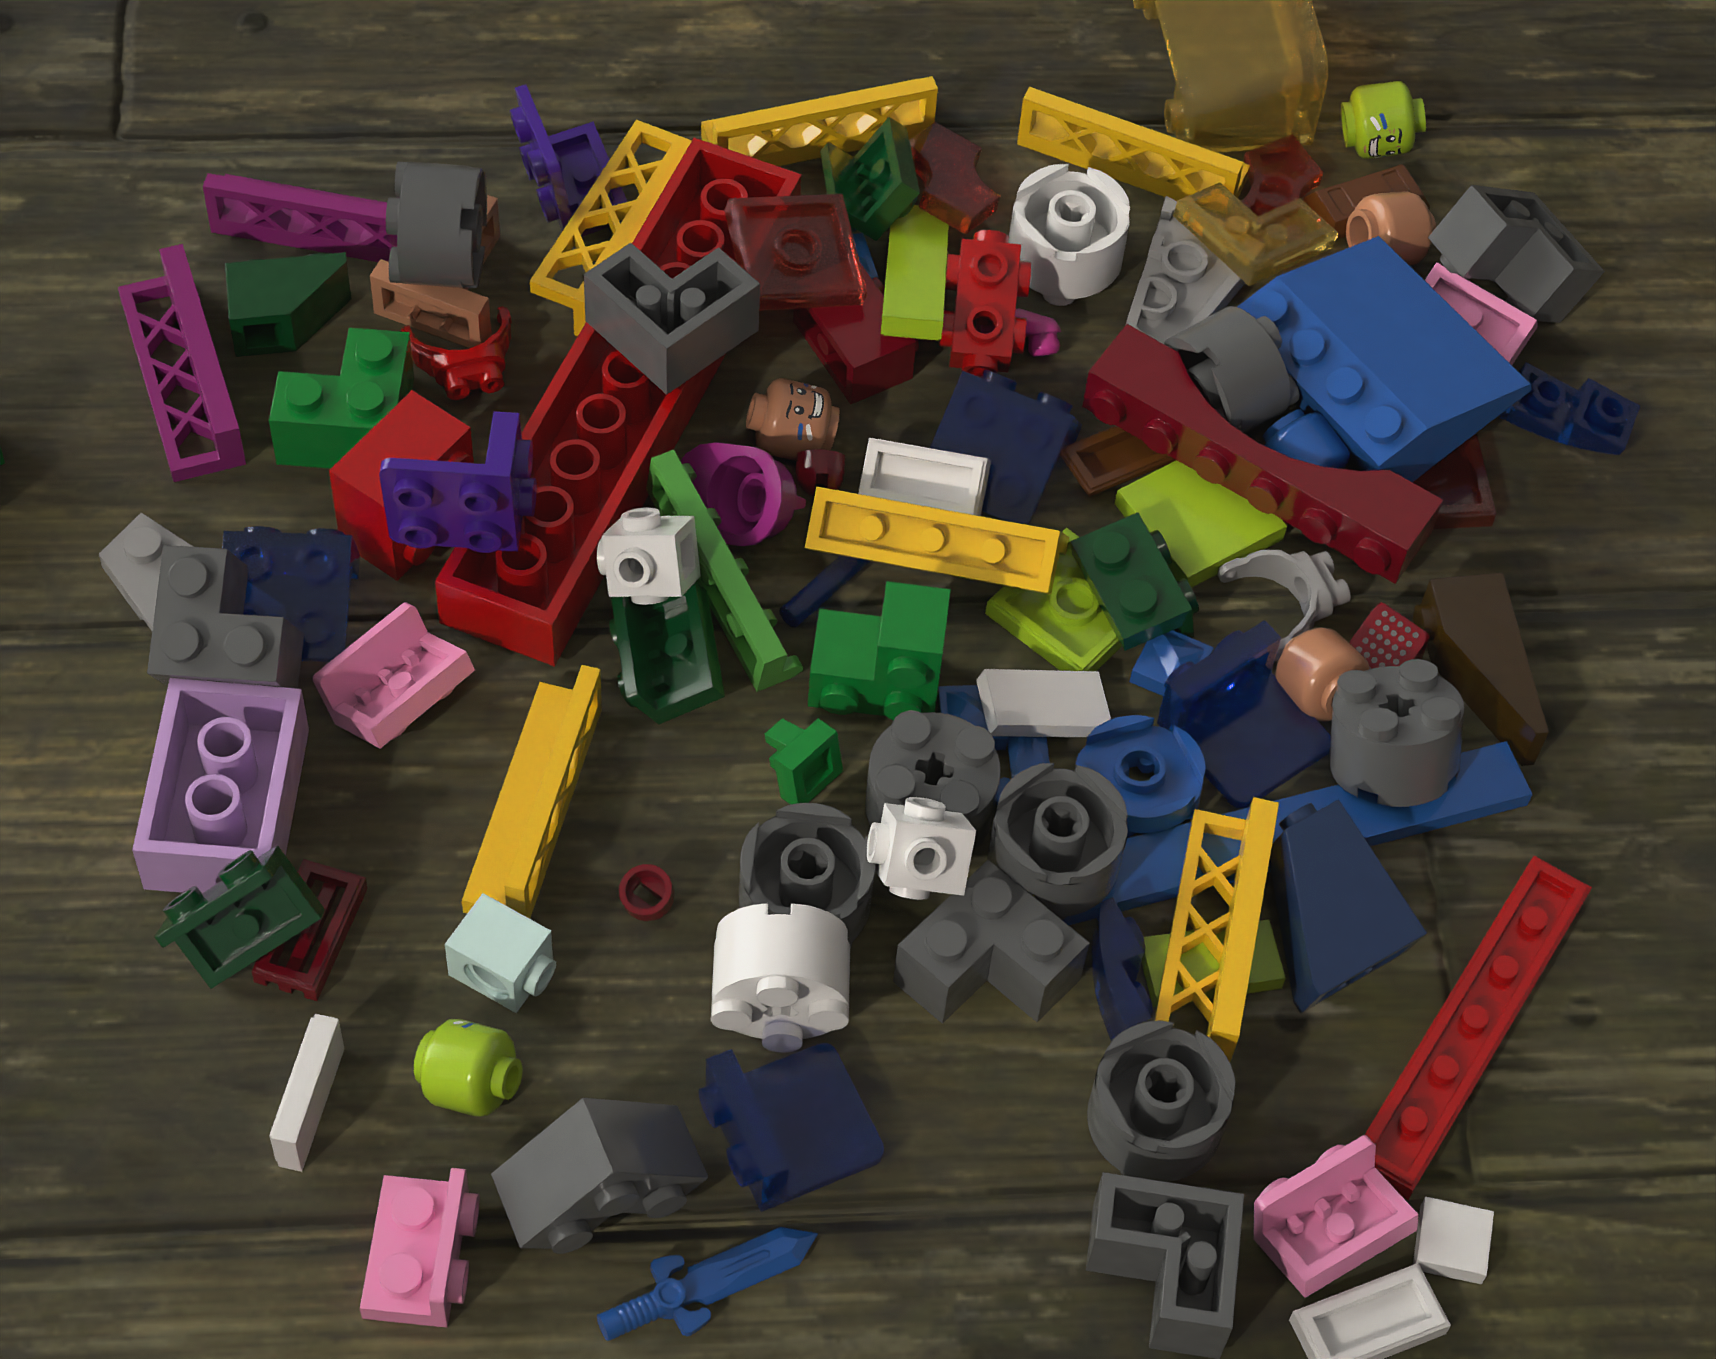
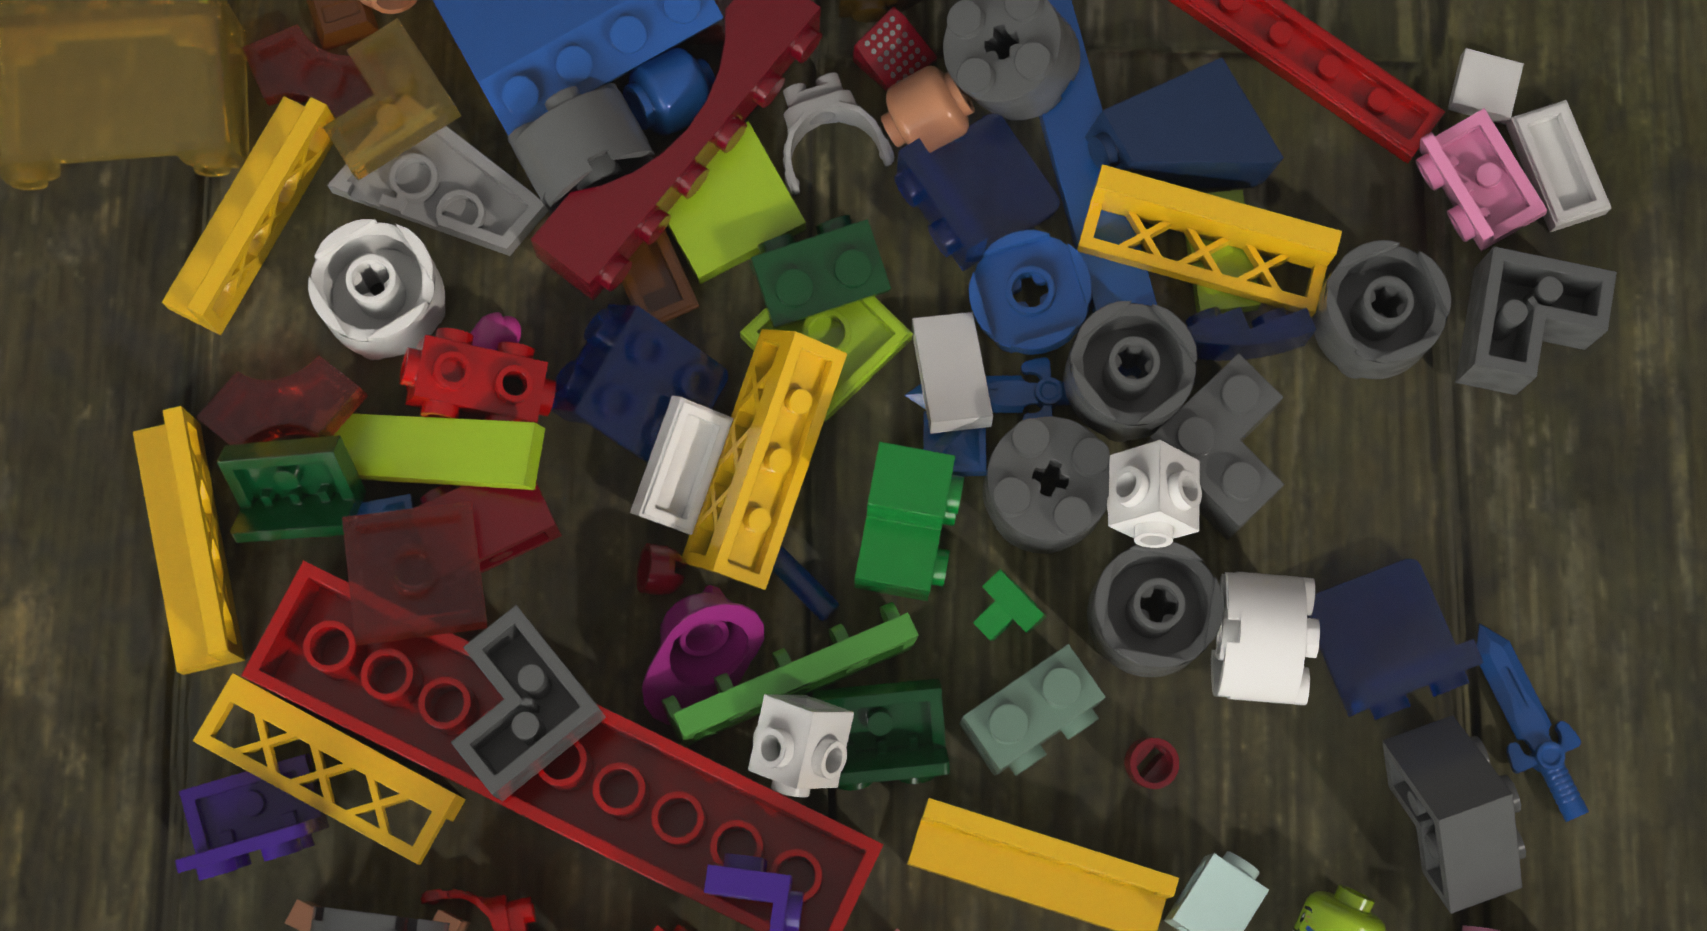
camera: 85 degrees left, 20 degrees up
nougat head [746,378,840,461] -> none
blue tile [1129,630,1214,706] -> none
none -> sand green brick [959,644,1105,776]

